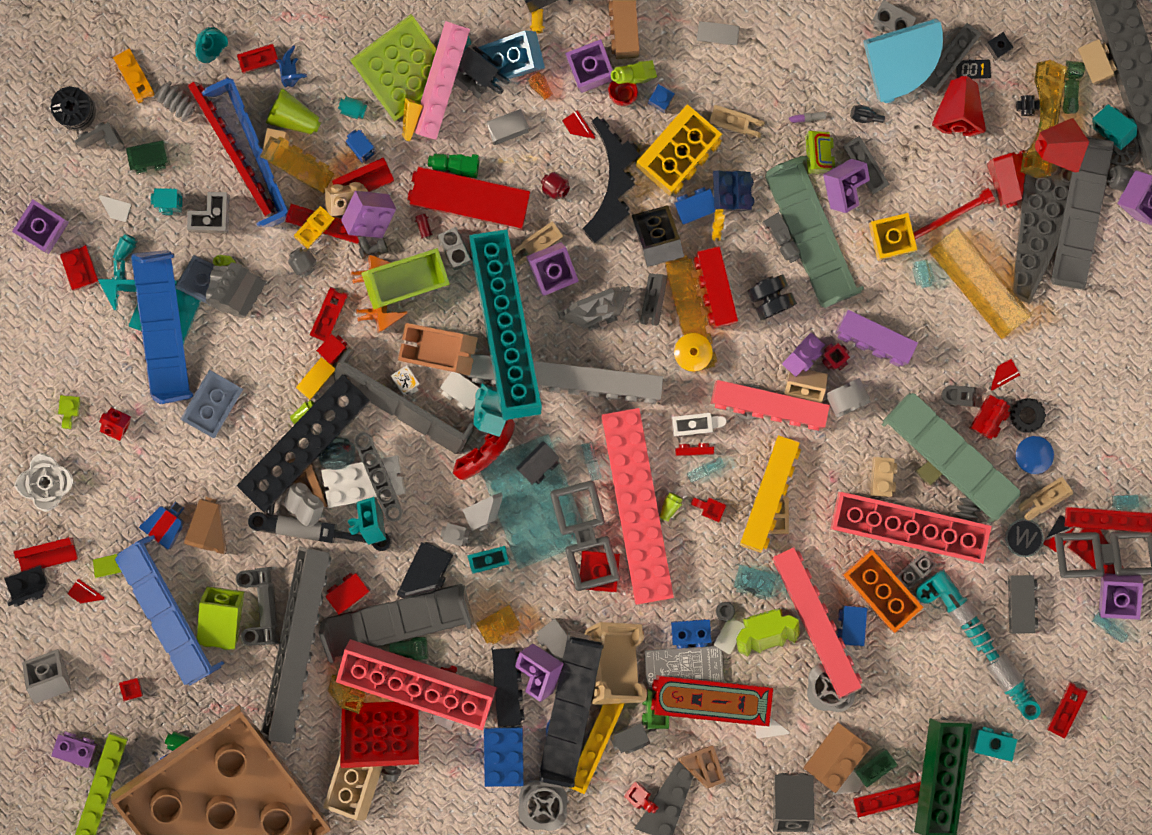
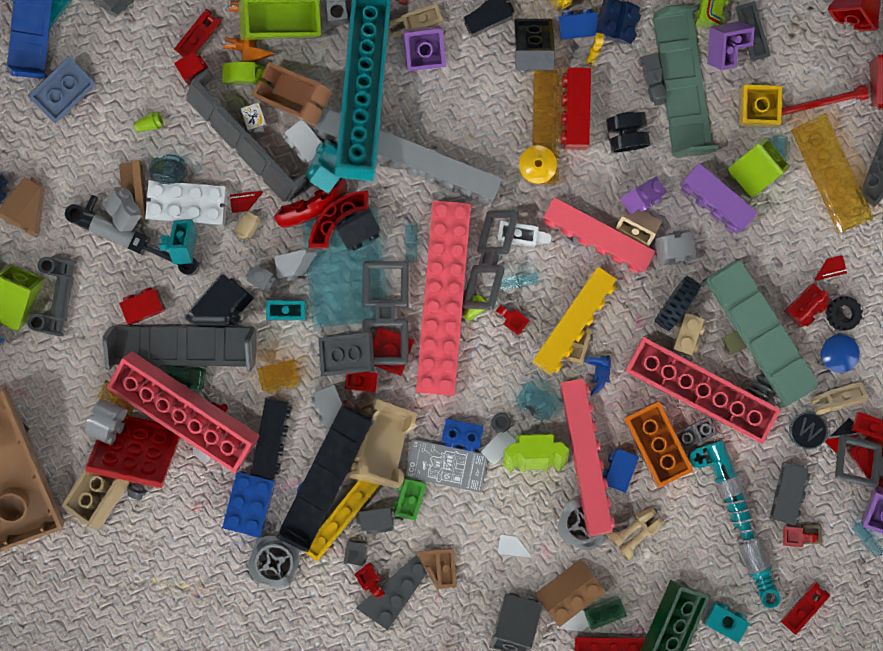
camera: 15 degrees right, 0 degrees up
black plate [237,374,371,513] -> none
dark grey brick [261,546,331,744] -> none
yellow slope [296,357,335,400] -> none
dark grey beam [354,432,403,522] -> none
medium lavender brick [515,644,563,702] -> none
dark grey wedge [558,286,631,331] -> none
dark grey hinge [640,273,668,326] -> none
brick [651,675,773,727] -> none
red plate [675,443,714,456] -> none
dark red brick [822,343,851,371] -> none
dark grey plate [941,385,977,407] -> none
none -> light grey brick [85,399,127,445]
none -> lime brick [222,62,267,86]
none -> red sticker [230,191,263,213]
none -> tan brick [234,211,260,241]
none -> red brick [308,191,369,250]
none -> dark grey plate [318,332,375,376]
none -> dark grey panel [343,540,367,566]
none -> red slope [345,372,378,392]
none -> dark grey bar [462,210,519,310]
none -> blue piece [584,355,611,396]
none -> tan piece [606,507,664,561]
none -> black wheel [654,275,701,332]
none -> lime slope [728,137,791,198]
none -> red plate [783,526,819,547]
none -> dark tan tile [801,524,822,544]

